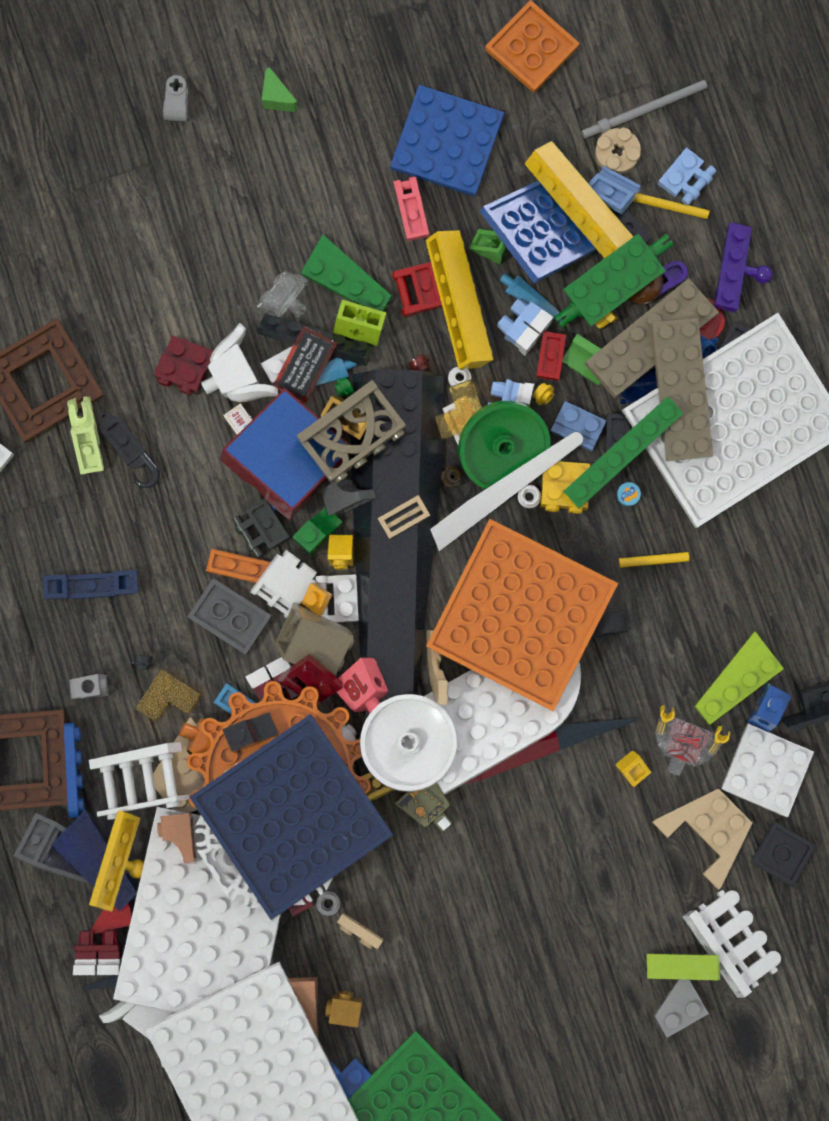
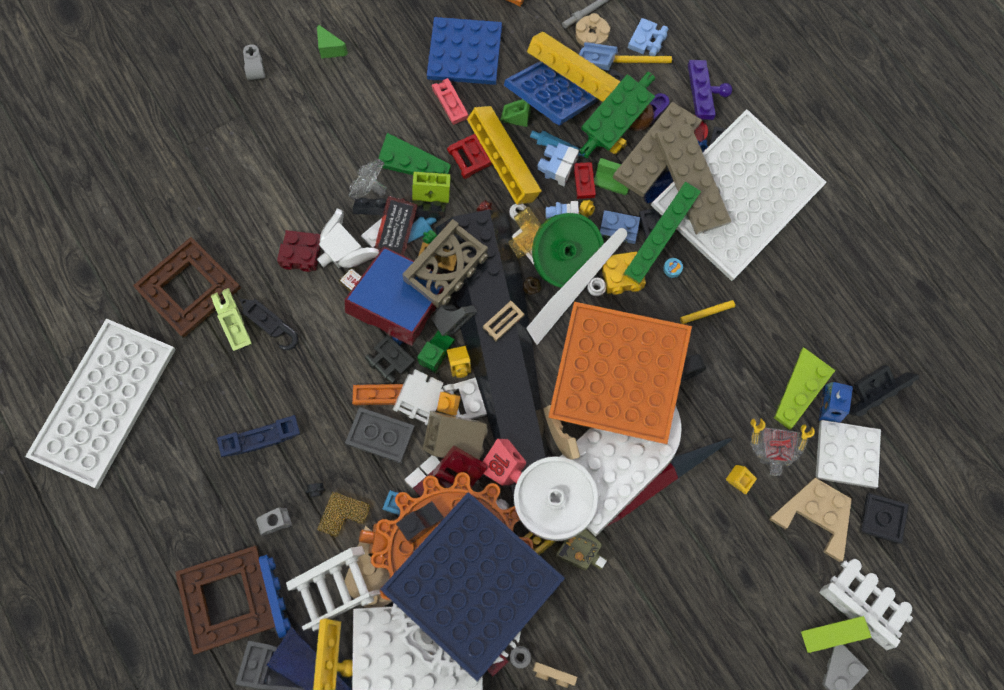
camera: 15 degrees left, 10 degrees down
nougat arch [157,813,197,864] -> none

